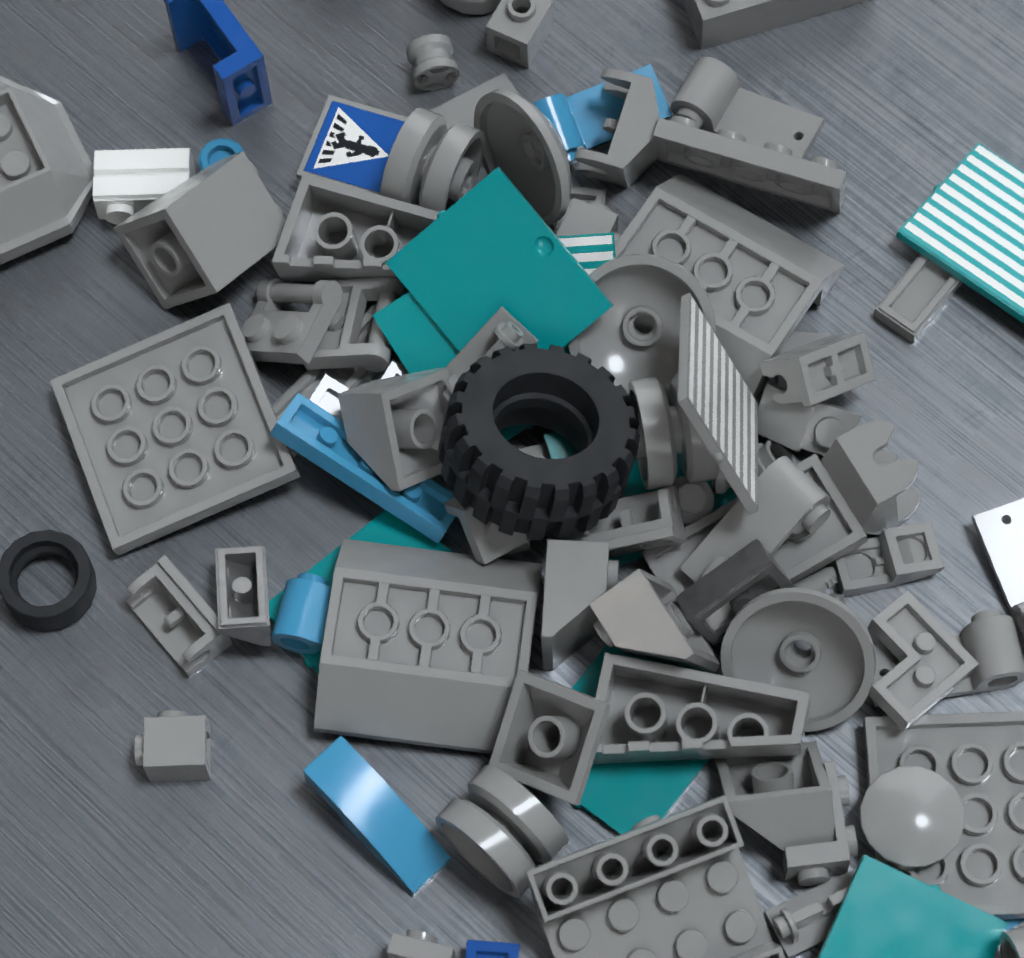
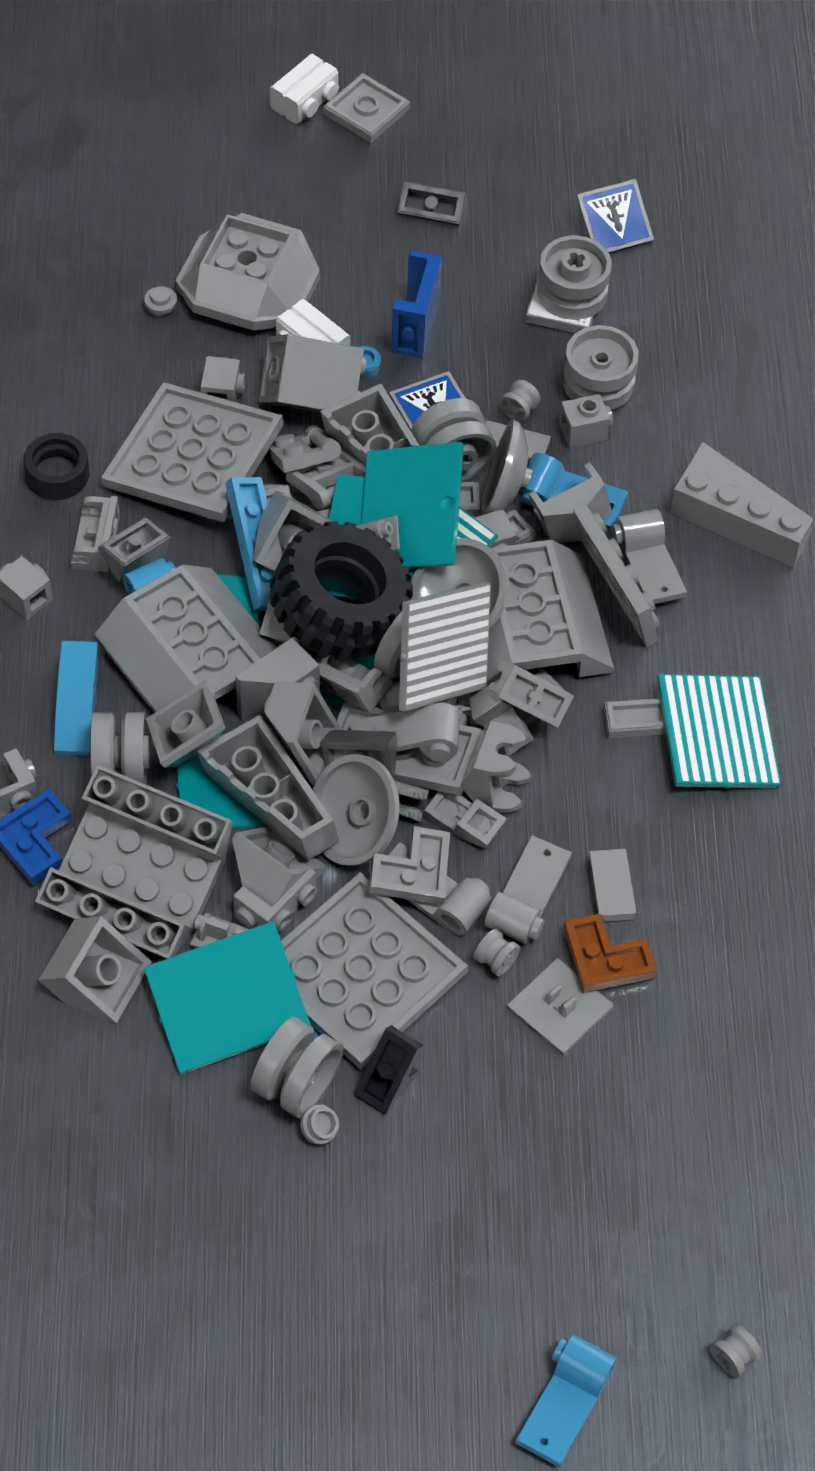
camera: 40 degrees right, 10 degrees down
light grey dish [859,766,965,871] -> none
none -> light grey brick [201,356,246,402]

